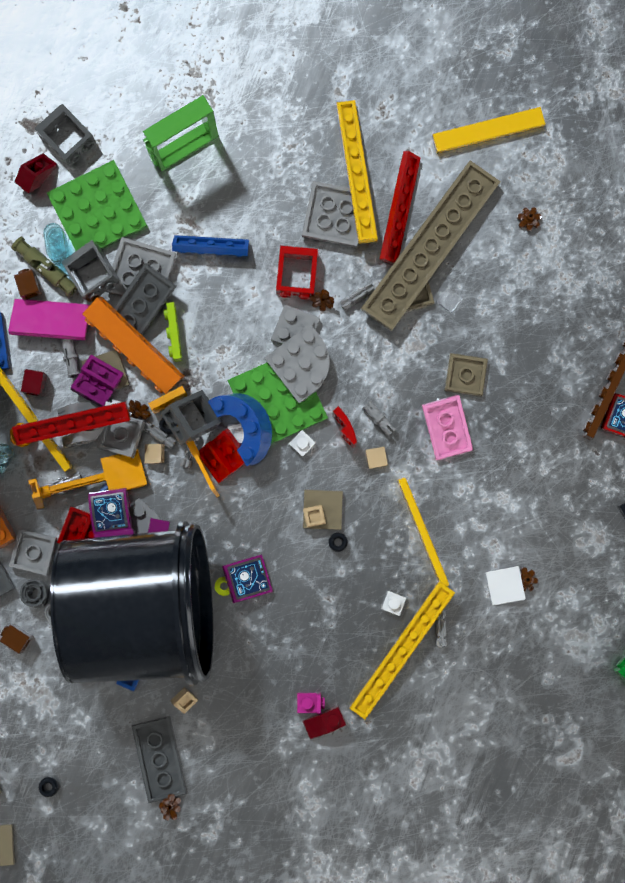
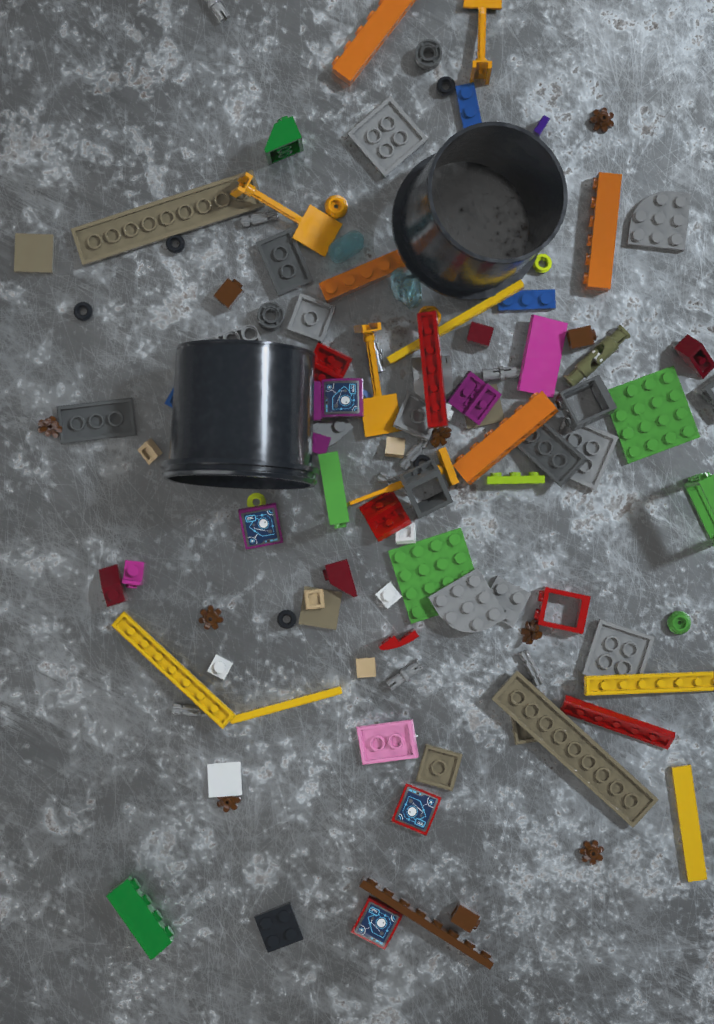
camera: 100 degrees right, 5 degrees up
clear light blue brick [43,223,69,266] -> none
blue plate [172,235,249,257] -> none
blue brick [208,393,272,466] -> none
clear tile [436,286,463,313] -> none
none -> reddish brown plant [198,605,224,630]
none -> bright green window [318,451,350,529]
none -> dark red slope [322,559,358,597]
none -> slope [391,783,441,836]
none -> reddish brown brick [449,901,481,933]
none -> bright green plate [667,611,691,635]

